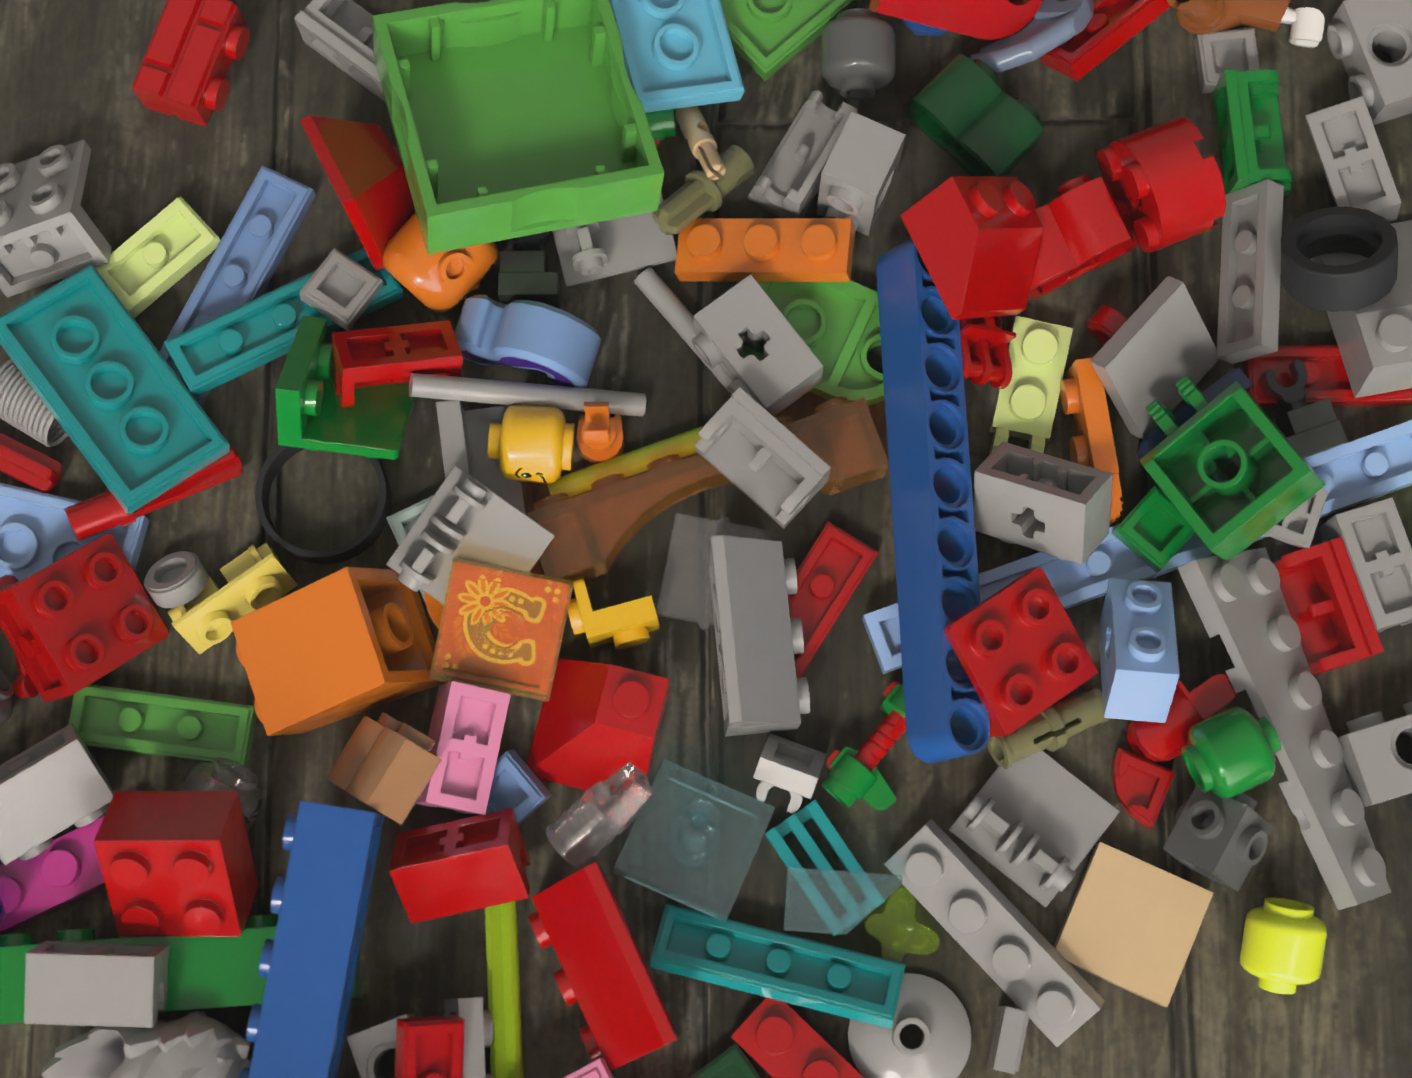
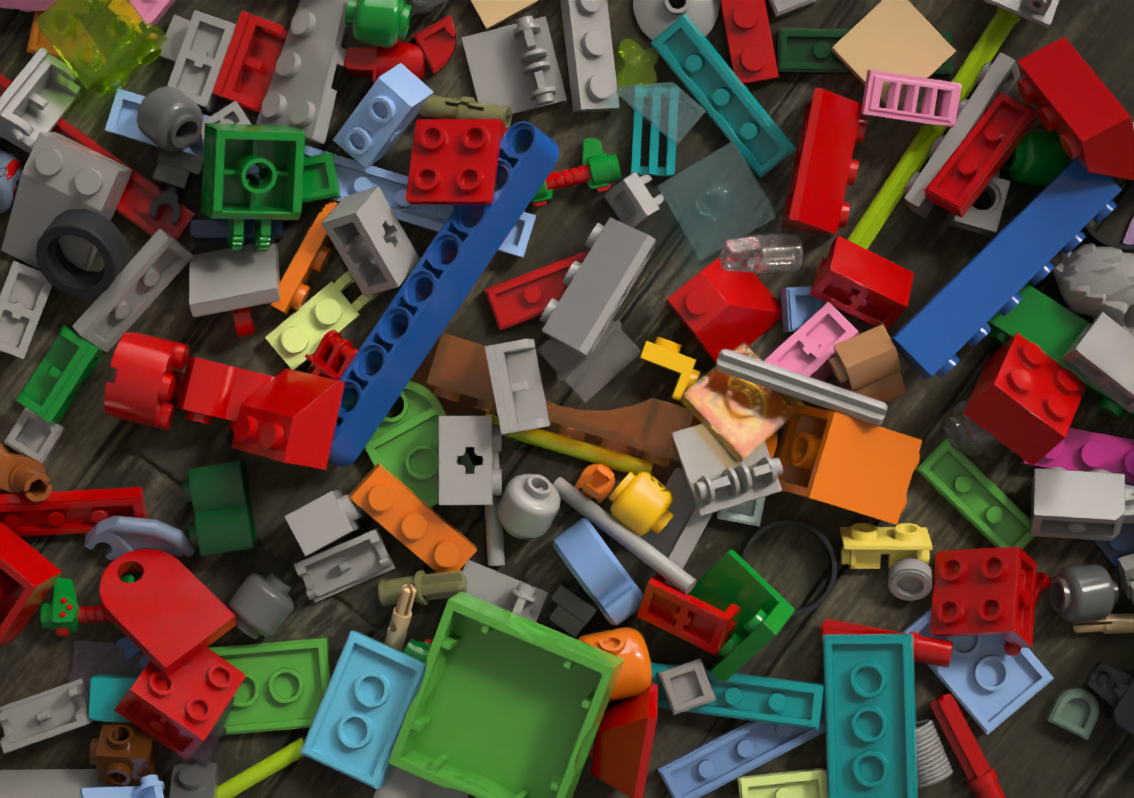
camera: 145 degrees left, 10 degrees up
none -> dark grey head [136,86,203,152]
none -> light grey head [497,474,561,539]
none -> light grey axle [716,349,888,425]

